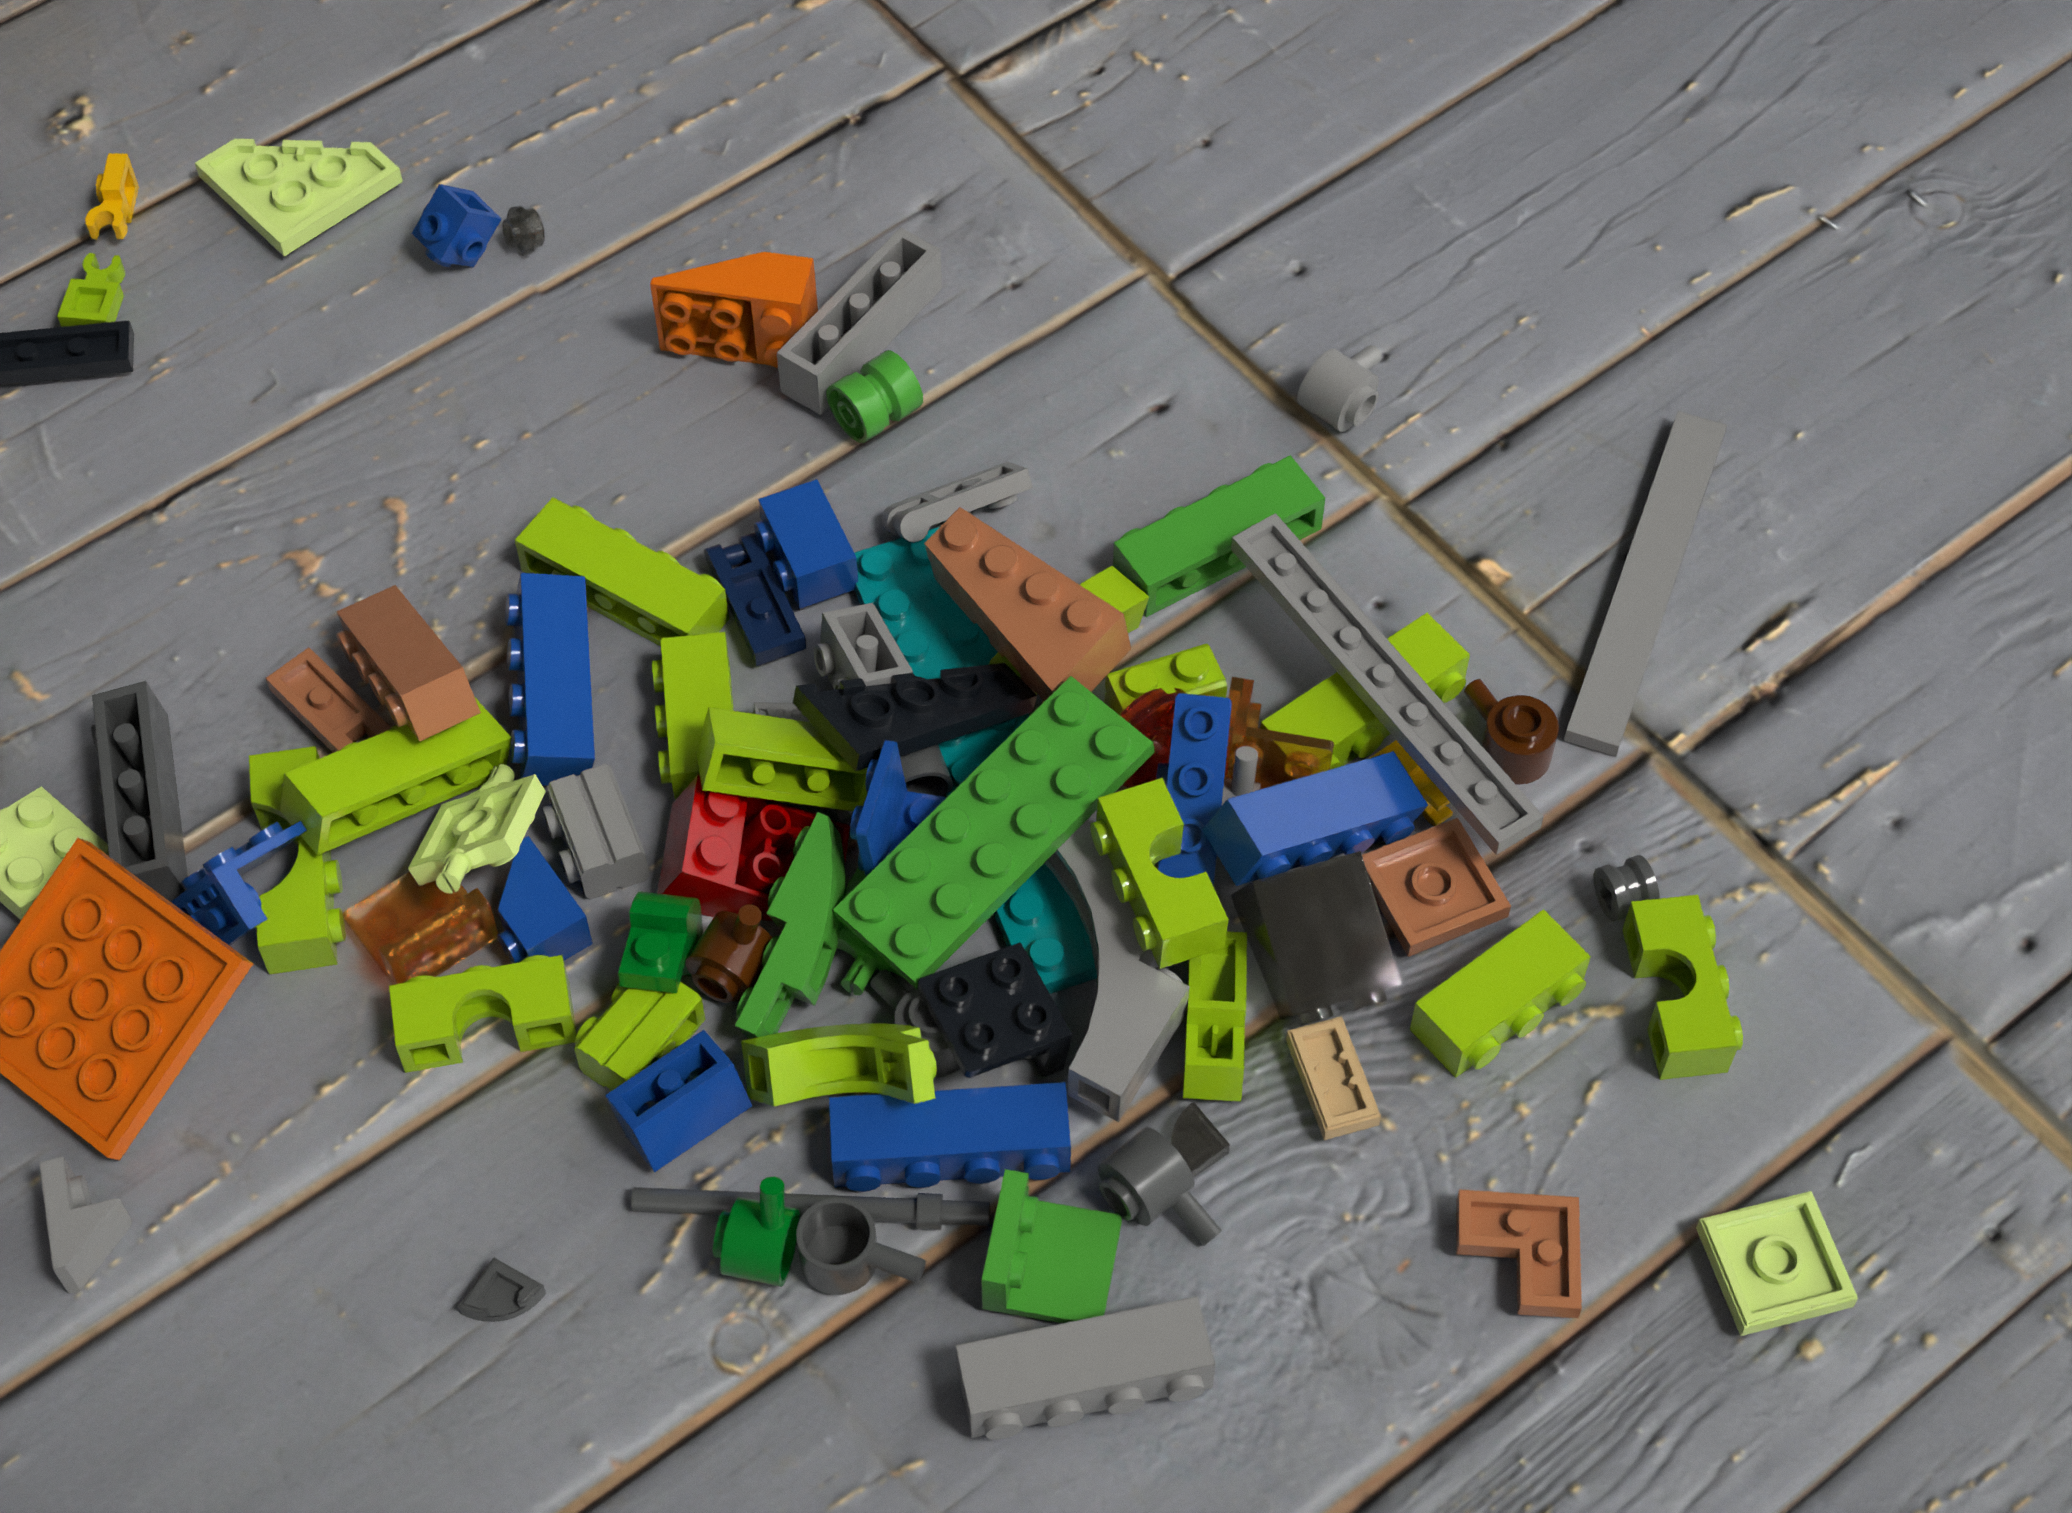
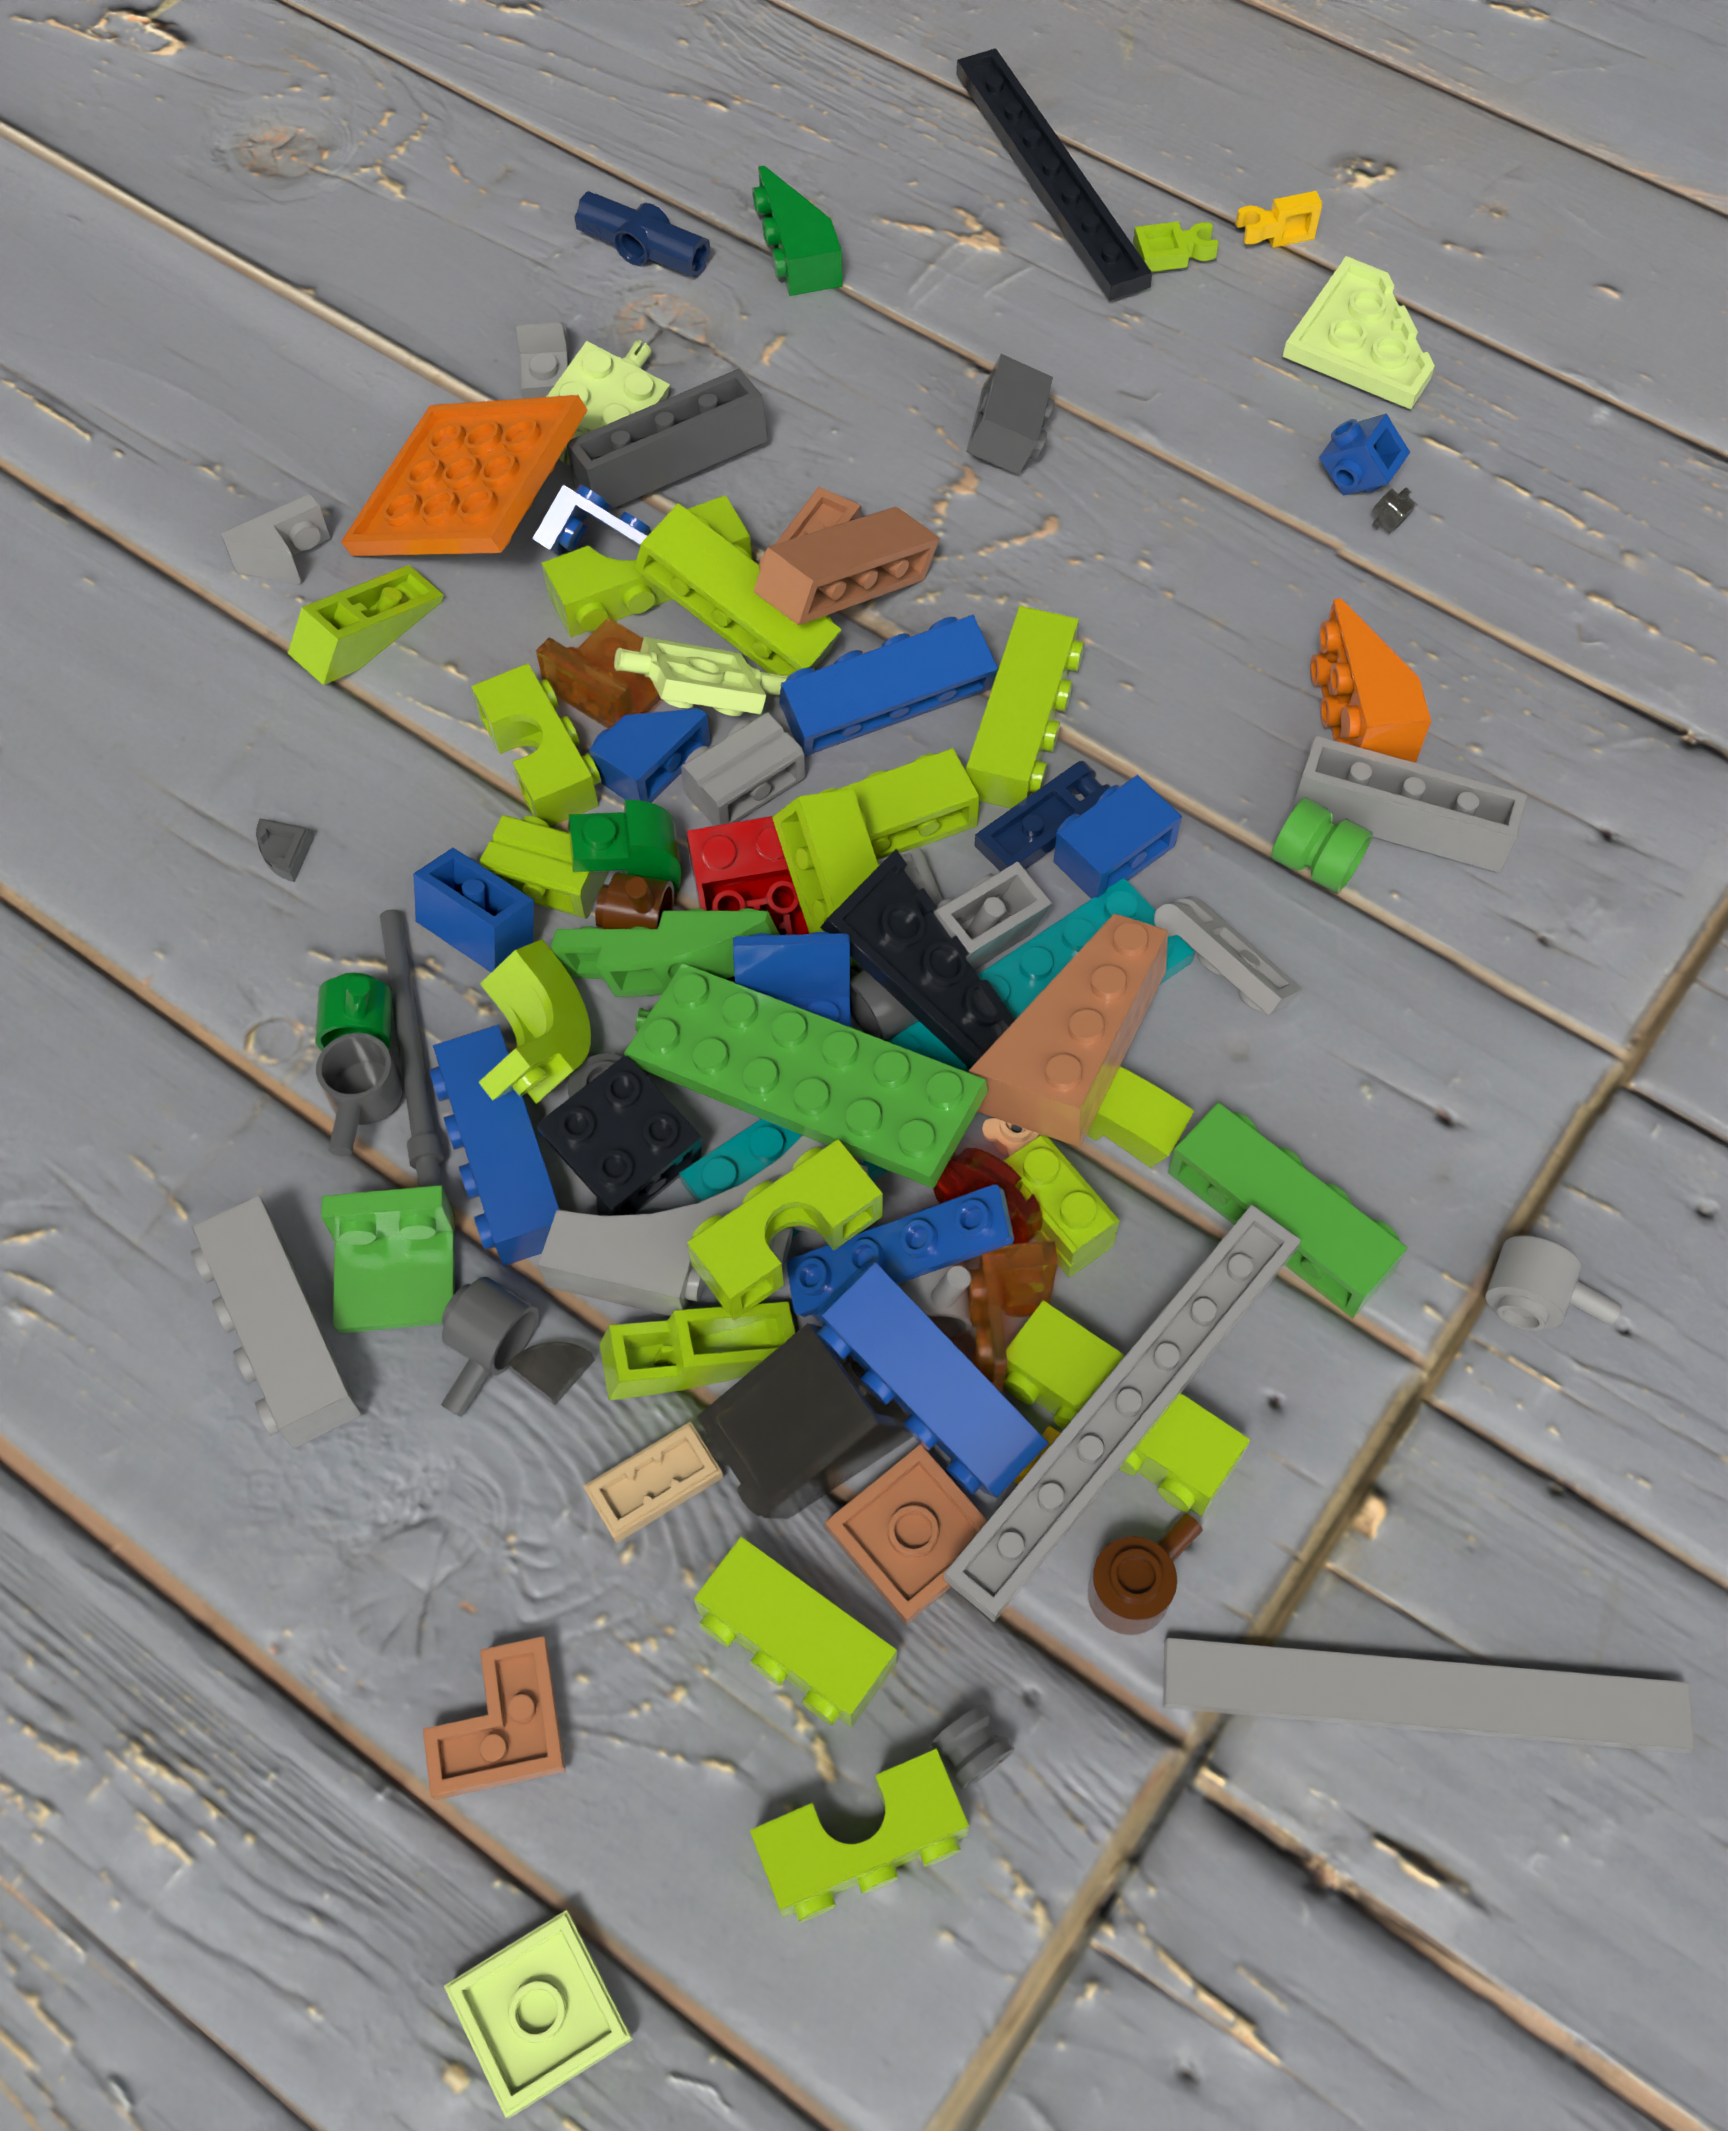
camera: 75 degrees right, 5 degrees up
none -> lime slope [288,565,444,685]
none -> dark grey brick [966,354,1054,475]

